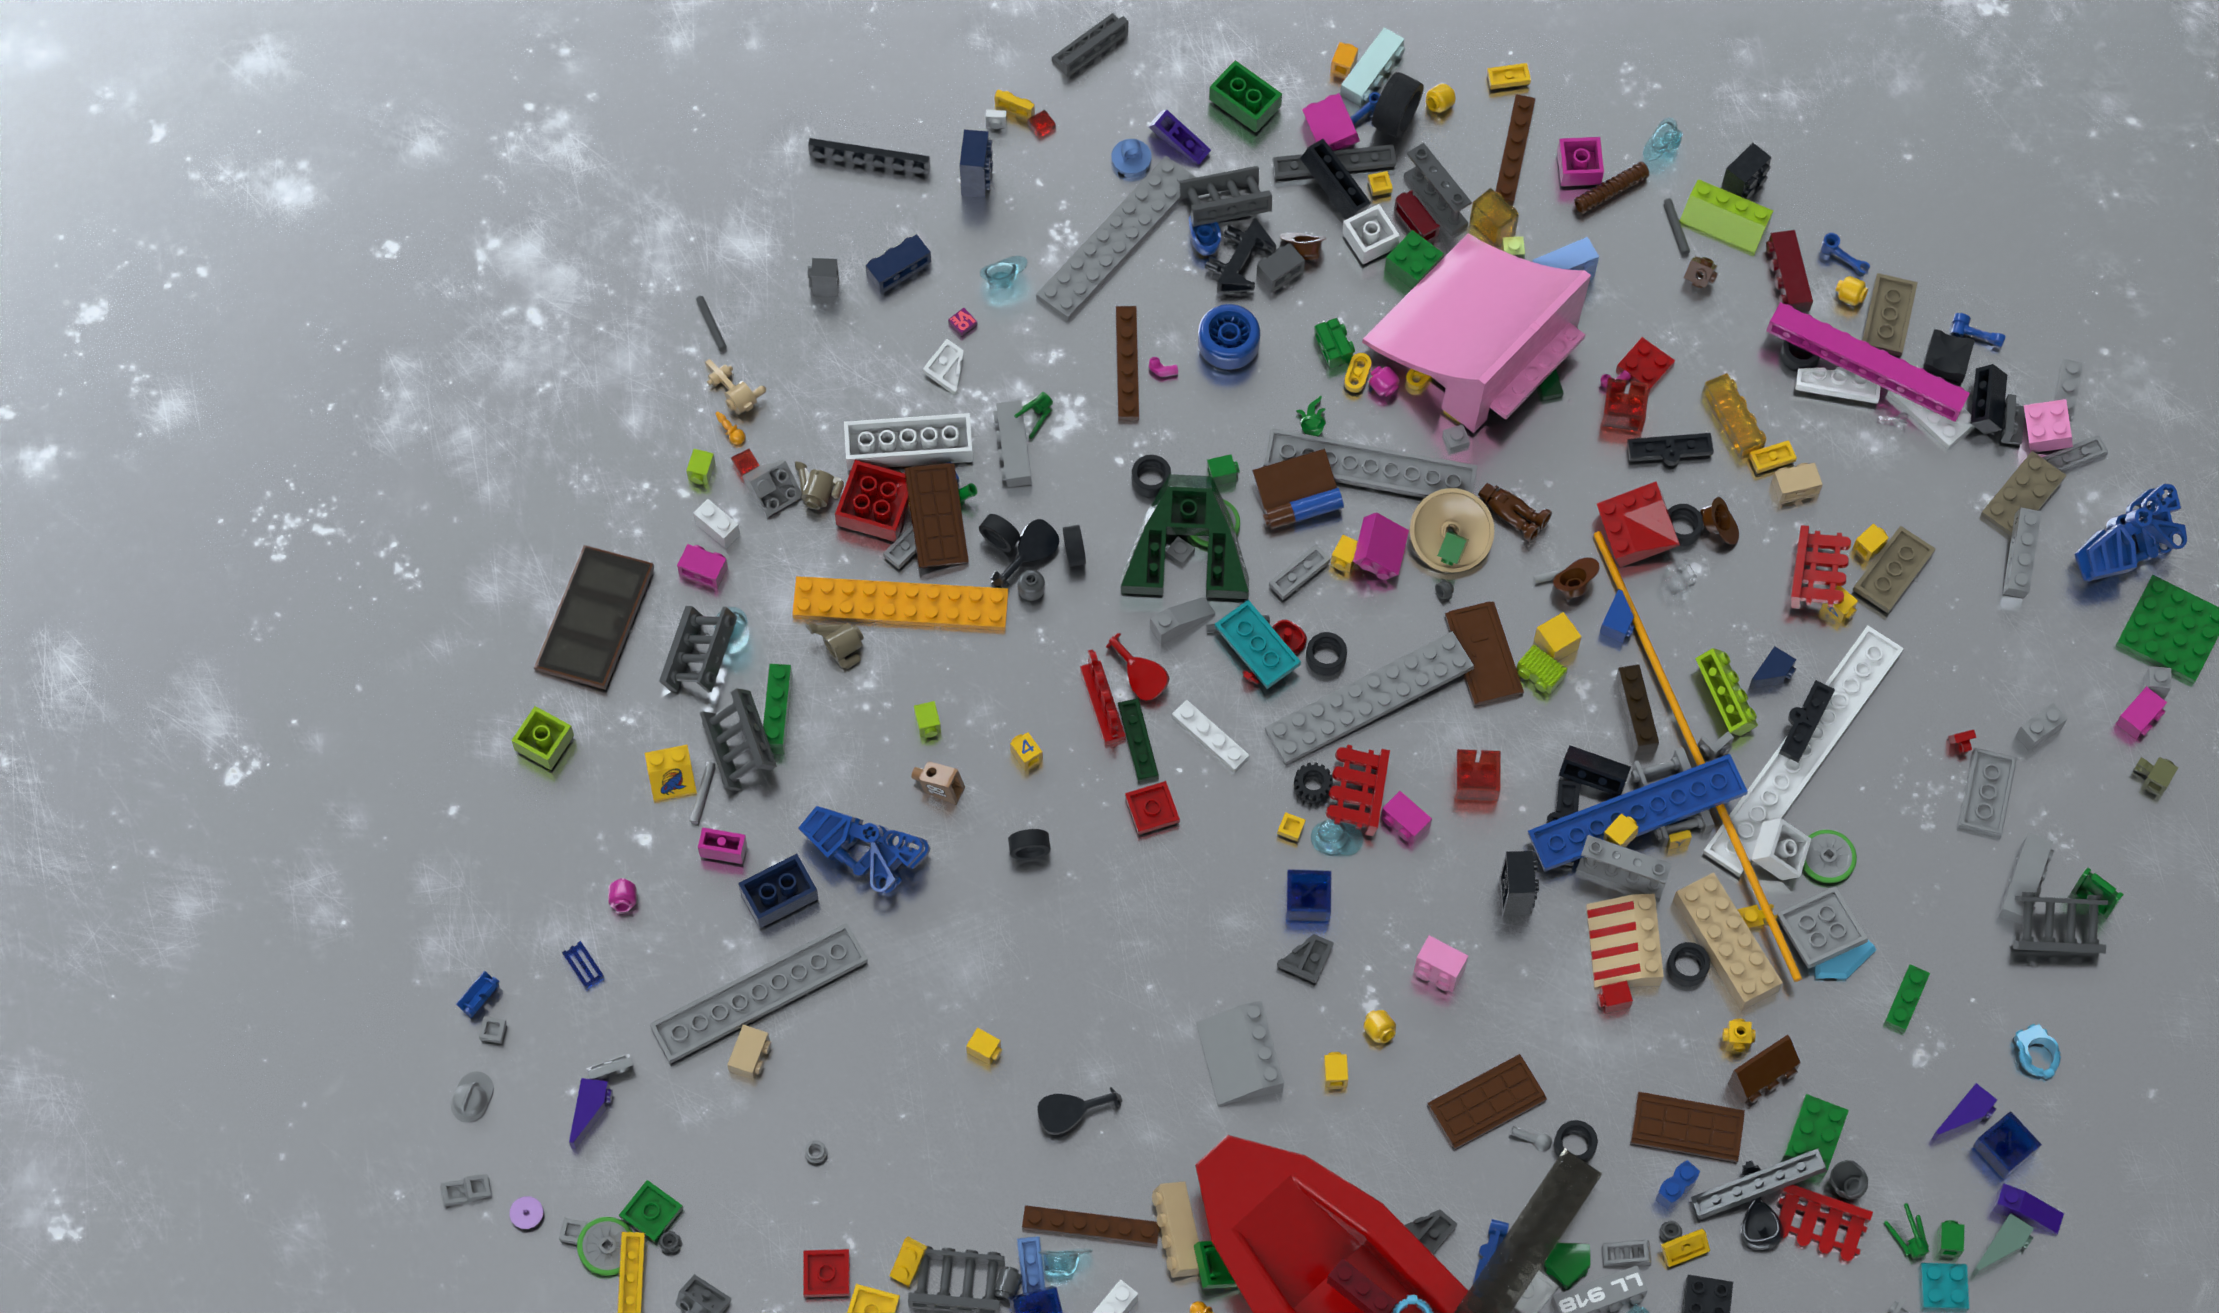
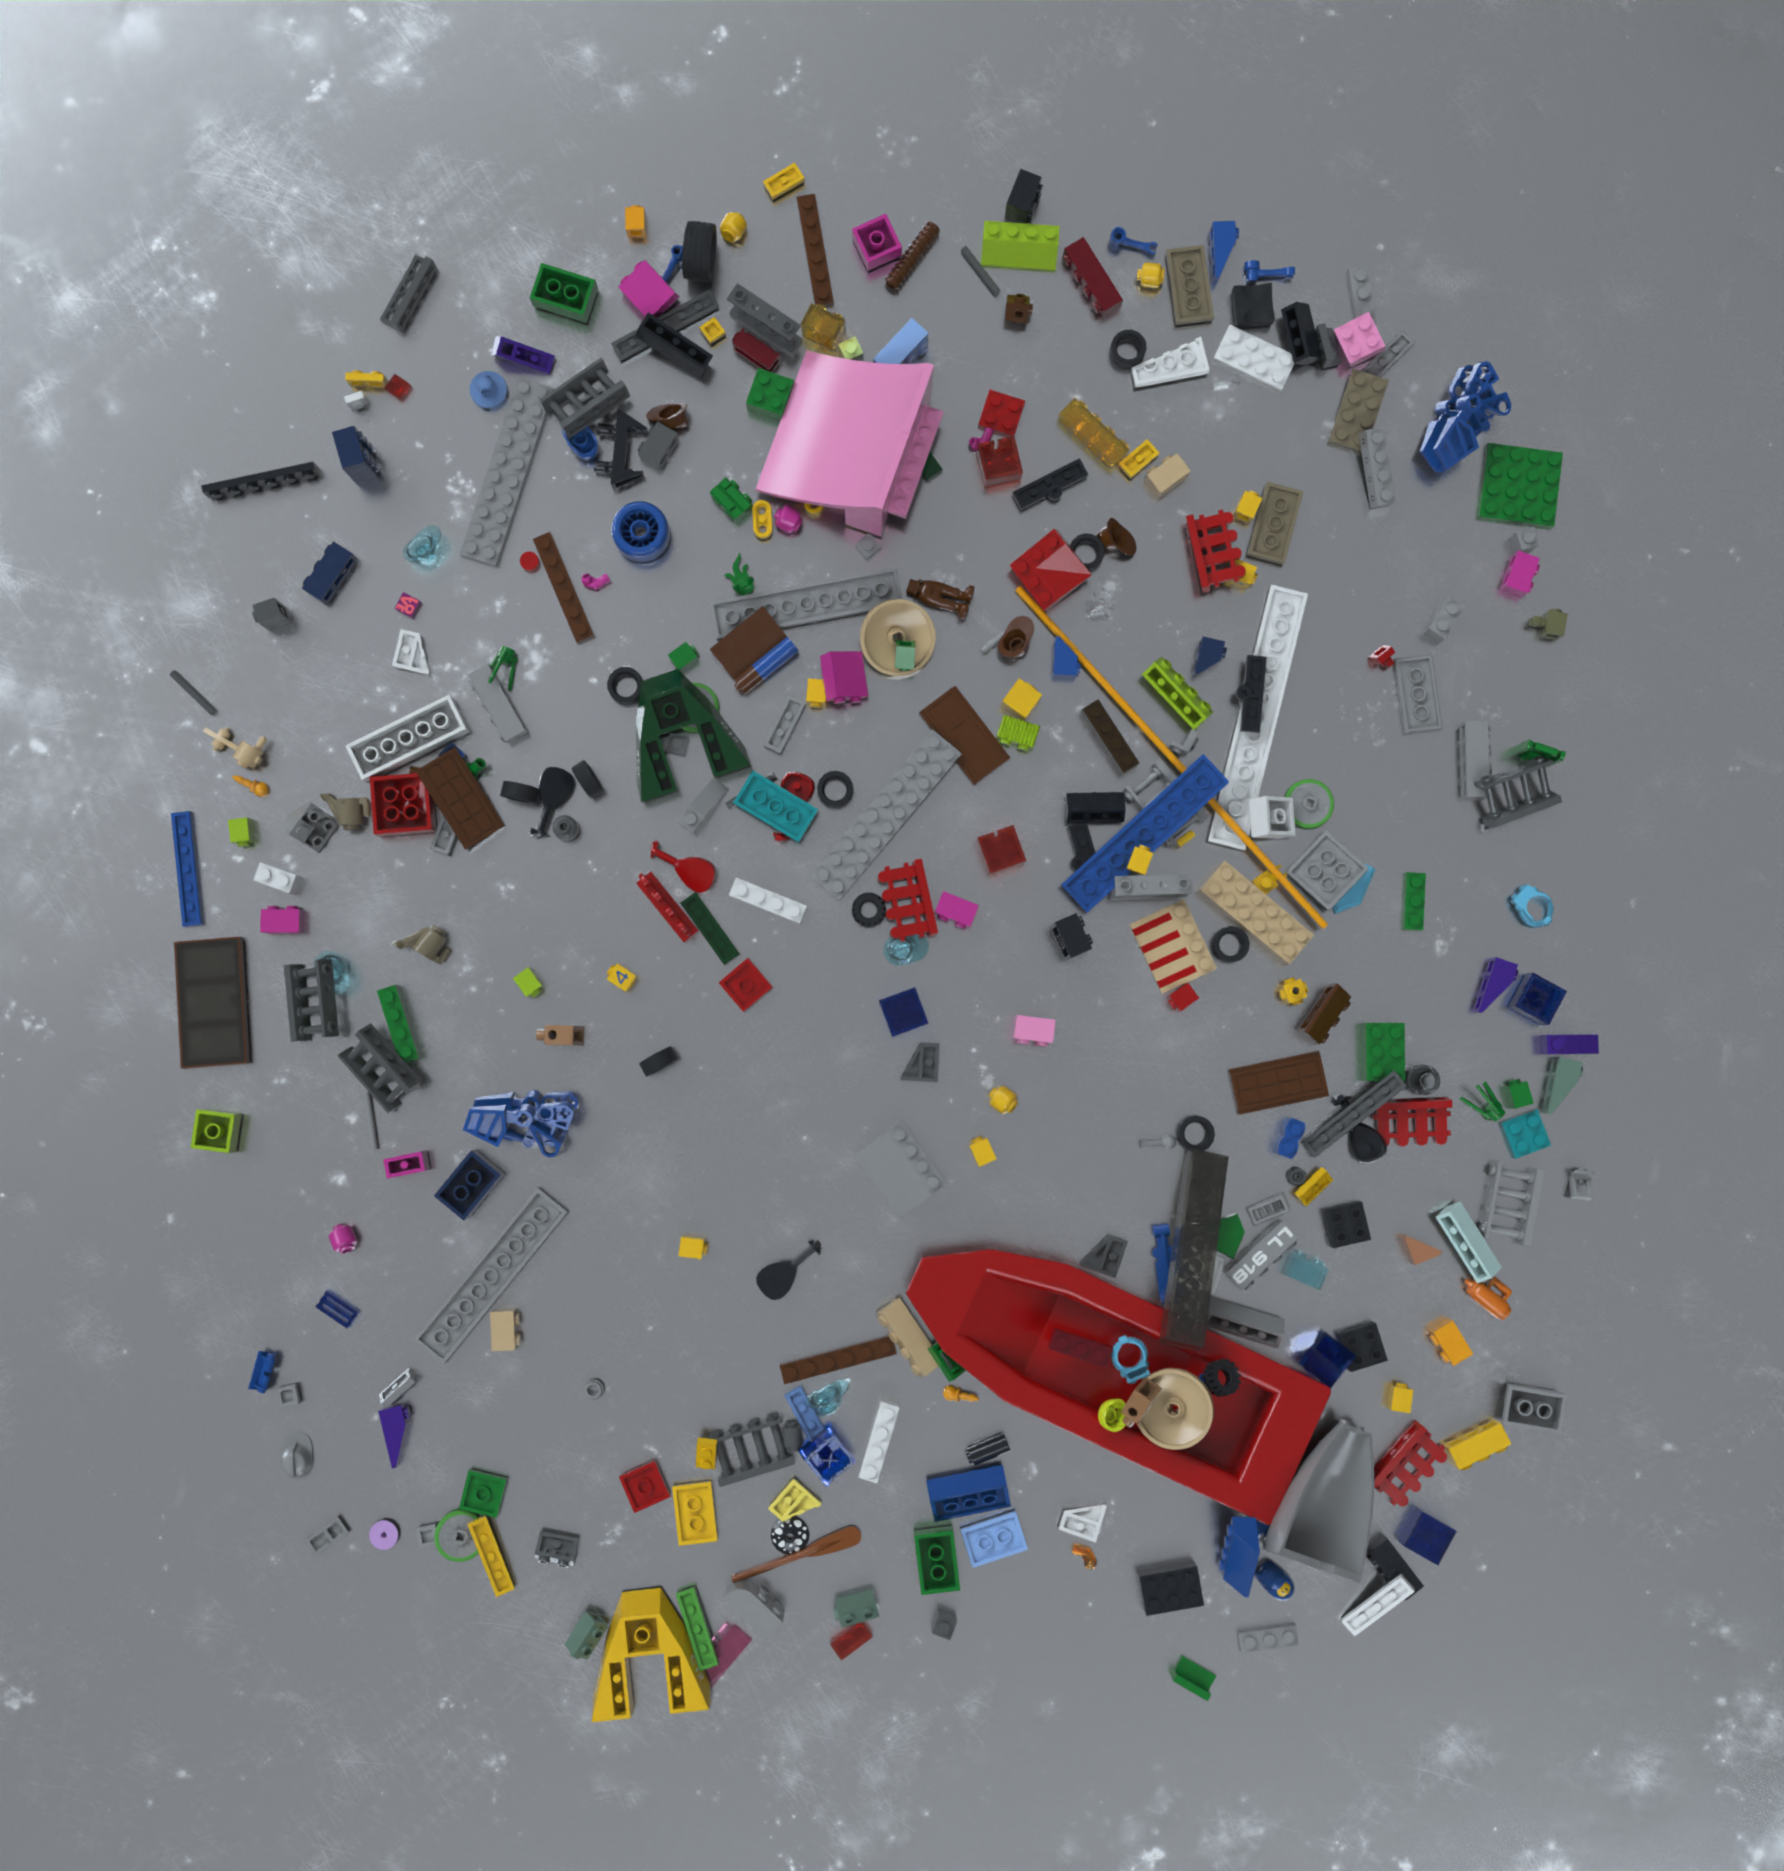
camera: 25 degrees left, 20 degrees up
yellow slope [645,745,697,802] -> none
dark grey plate [659,1231,681,1253] -> none
clear red plate [731,448,759,477] -> none
light orange plate [792,576,1008,631] -> none
yellow plate [1277,812,1306,842] -> none
light aqua brick [1340,27,1405,107] -> none
white brick [1342,204,1400,264] -> none
reddish brown piece [1427,1054,1547,1150] -> none
dark grey plate [1435,579,1454,600] -> none
clear light blue piece [1643,117,1683,161] -> none
dark pink brick [1766,302,1970,422] -> none
none -> blue tile [171,811,204,927]
none -> red tile [520,551,540,572]
none -> blue slope [1210,221,1239,284]

